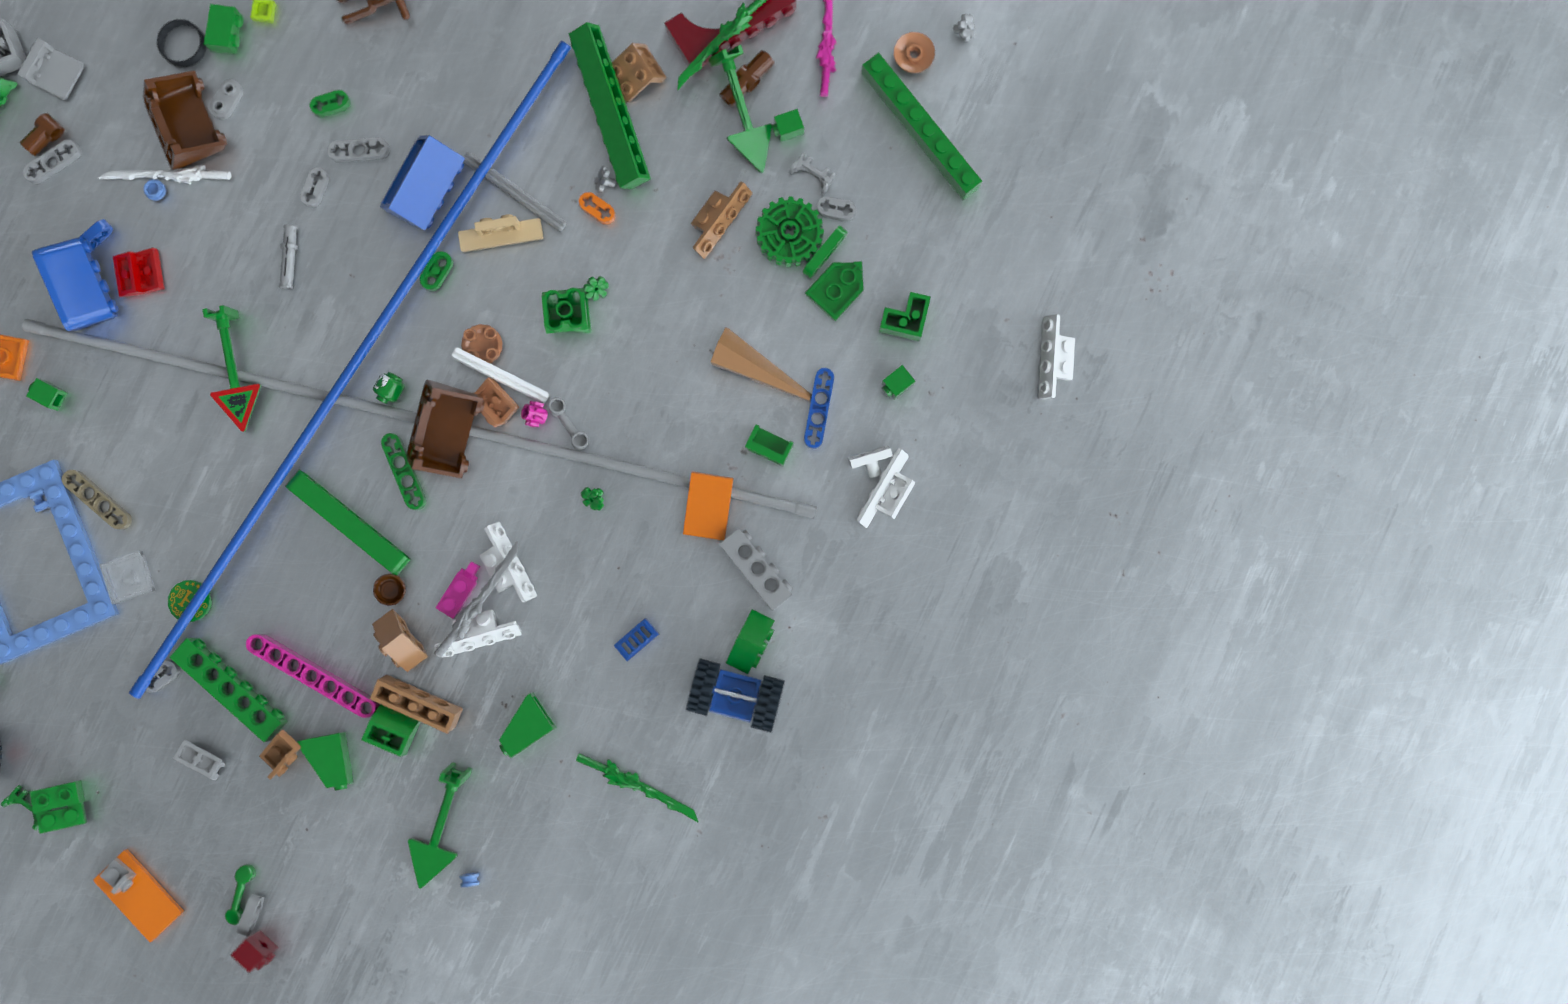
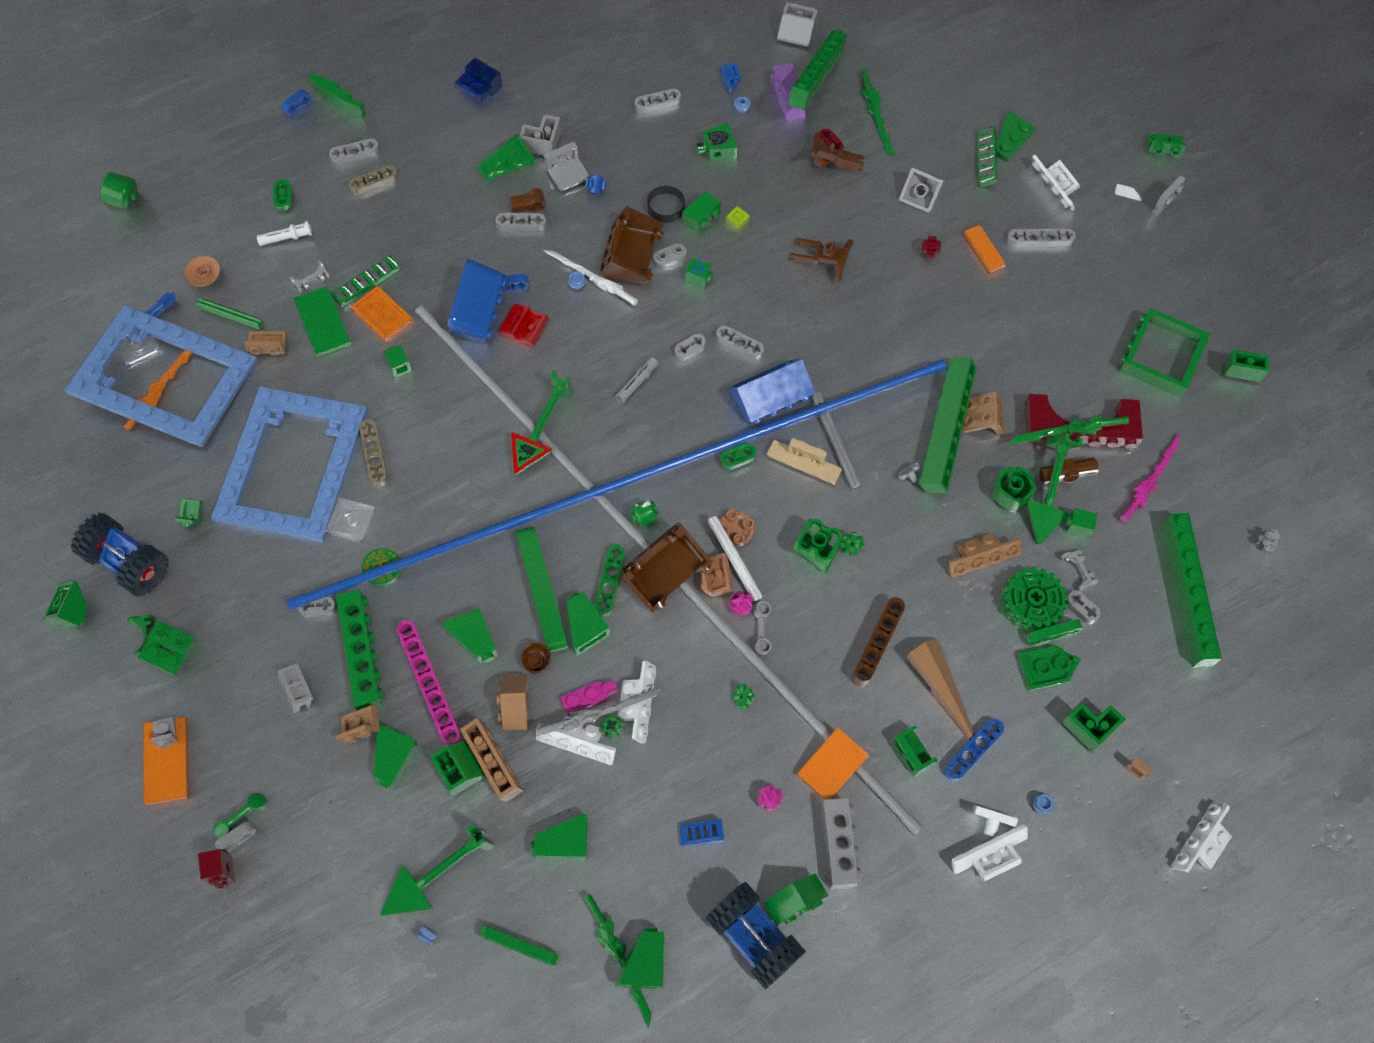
camera: 30 degrees right, 20 degrees down
green beam [309,90,351,118] -> none
orange beam [579,192,615,225] -> none
green brick [881,365,916,400] -> none
nougat dish [894,32,935,73] -> none
none -> green slope [442,608,498,663]
none -> green beam [478,925,560,967]
none -> green slope [566,591,610,656]
none -> blue gear [585,174,607,194]
none -> green gear [600,713,626,740]
none -> green slope [615,927,664,989]
none -> green brick [685,258,713,289]
none -> dark pink gear [757,785,784,811]
none -> reddish brown beam [852,597,905,687]
none -> green brick [992,466,1035,511]
none -> medium blue plate [1033,793,1054,815]
none -> medium nougat tile [1126,756,1153,780]

